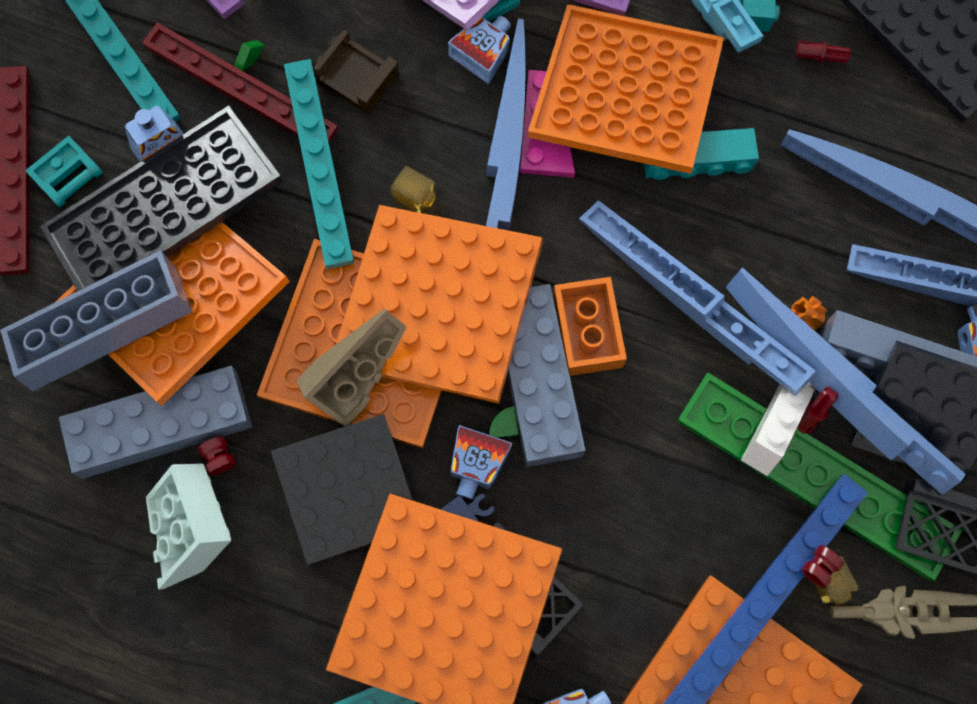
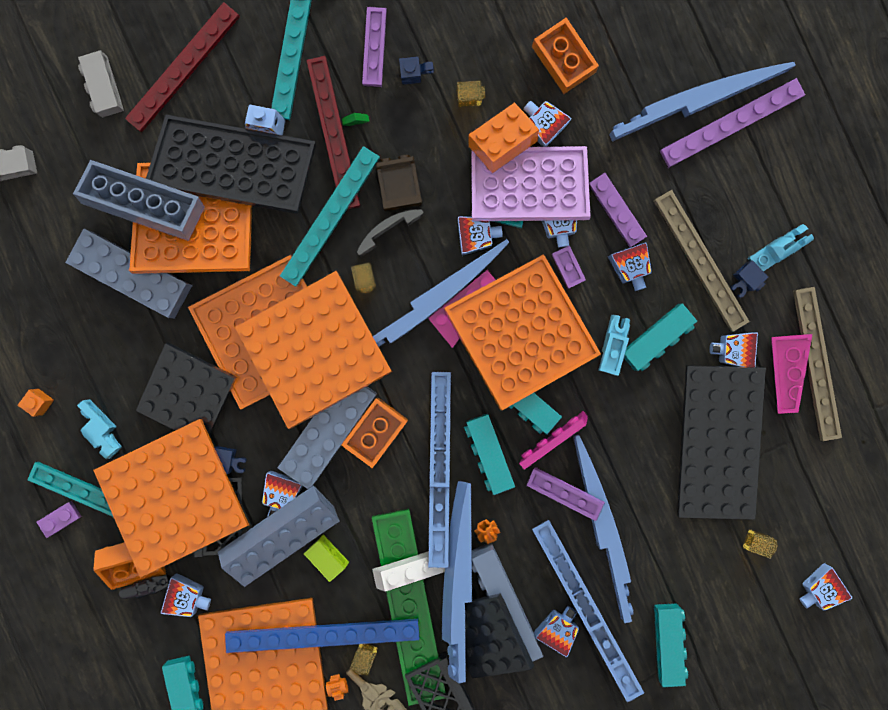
camera: 50 degrees right, 15 degrees up
teal plate [25,136,103,208] -> none
light aqua wedge [146,464,231,590] -> none
dark red wheel [197,436,236,476] -> none
dark tan wedge [296,308,406,426] -> none
torso [451,425,512,500] -> none
green tile [489,406,518,439] -> none
dark red axle [795,40,851,63] -> none
dark red axle [797,387,838,434] -> none
dark red wheel [801,545,844,589] -> none
none -> orange brick [18,389,54,417]
none -> medium azure plate [77,399,122,460]
none -> sand blue brick [218,485,340,587]
none -> torso [262,470,303,517]
none -> lime hinge [304,534,349,582]
none -> orange gear [326,674,348,701]
none -> dark grey slope [357,210,424,257]
none -> teal brick [464,414,515,495]
none -> dark pink wing [519,411,588,469]
none -> medium lavender plate [527,468,605,521]

